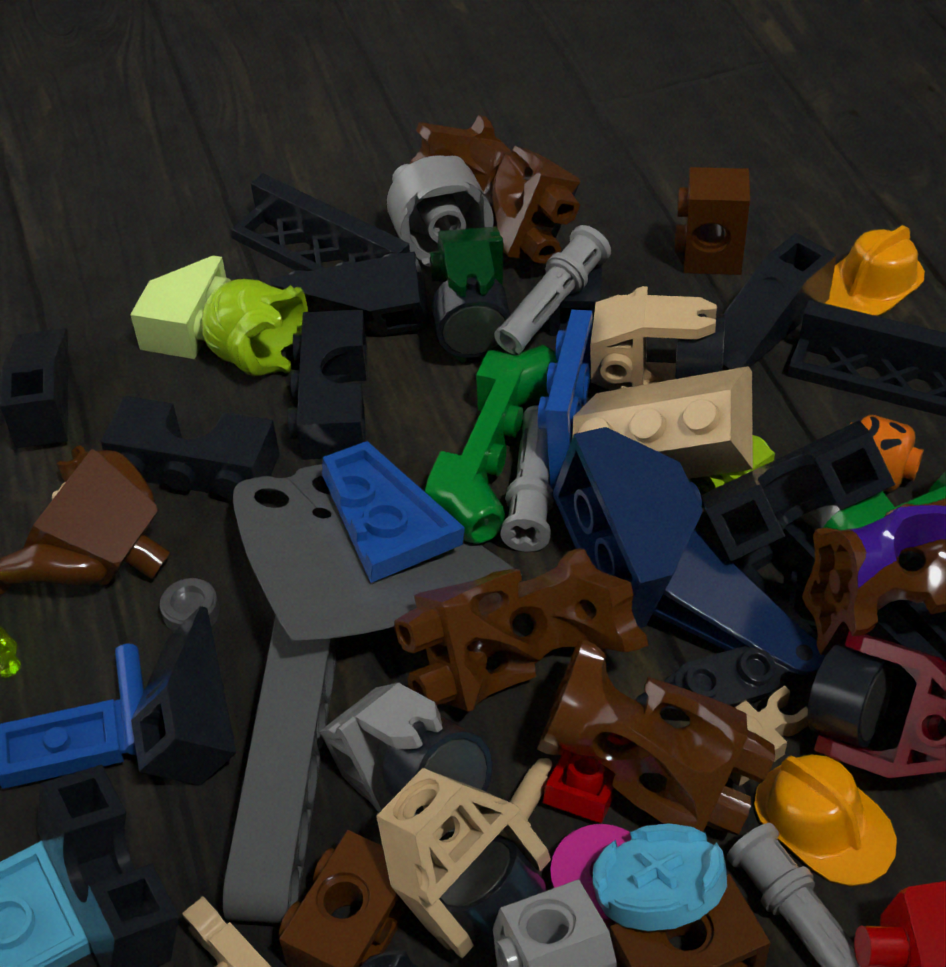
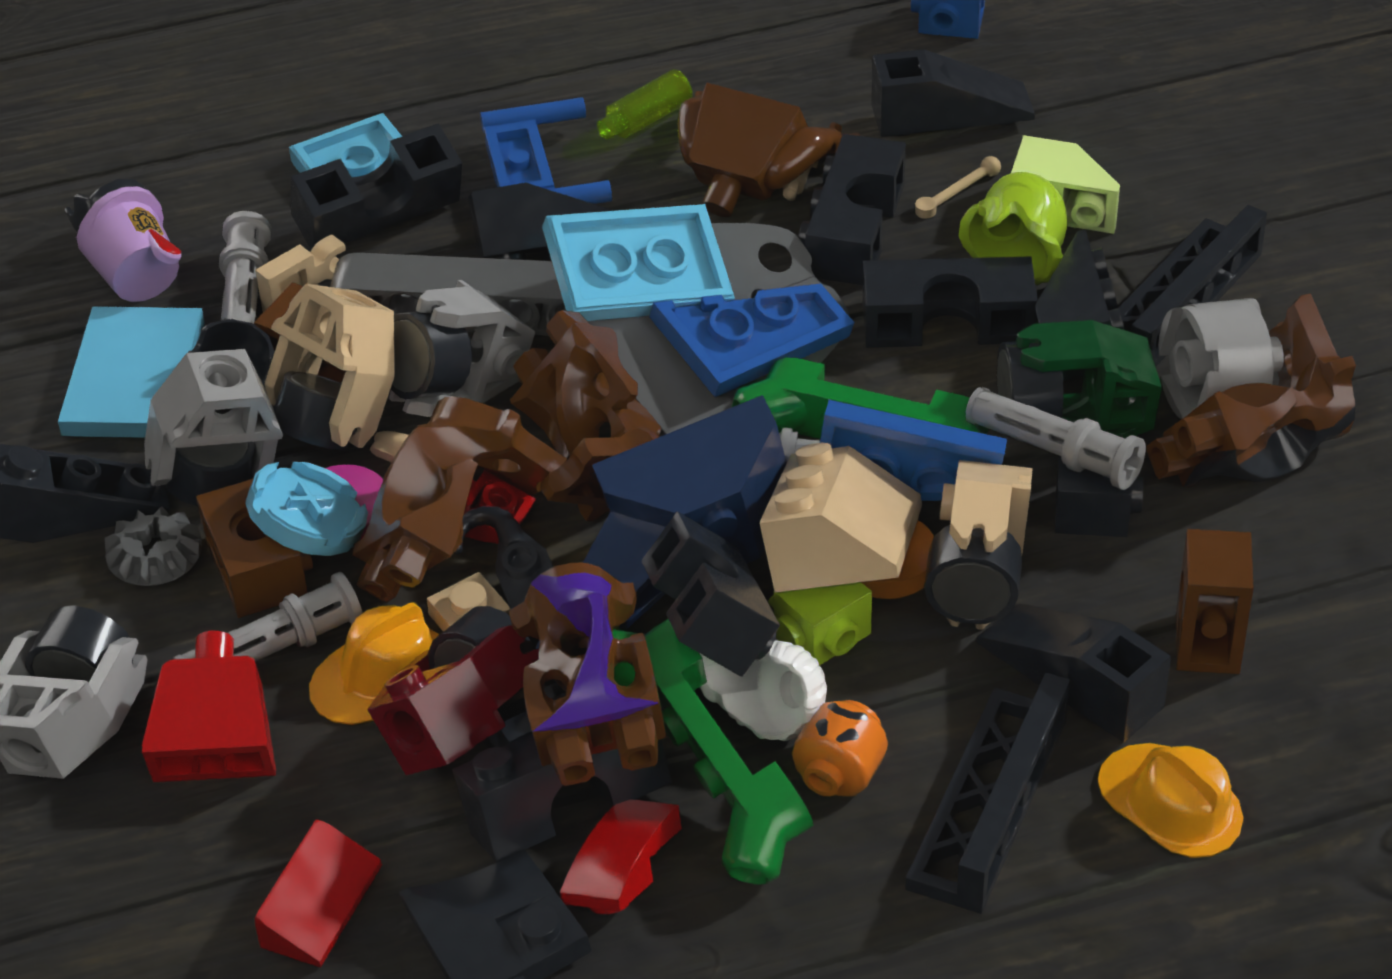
camera: 90 degrees right, 5 degrees down
none -> medium azure tile [542,204,735,321]
none -> tan hinge [915,156,1001,219]

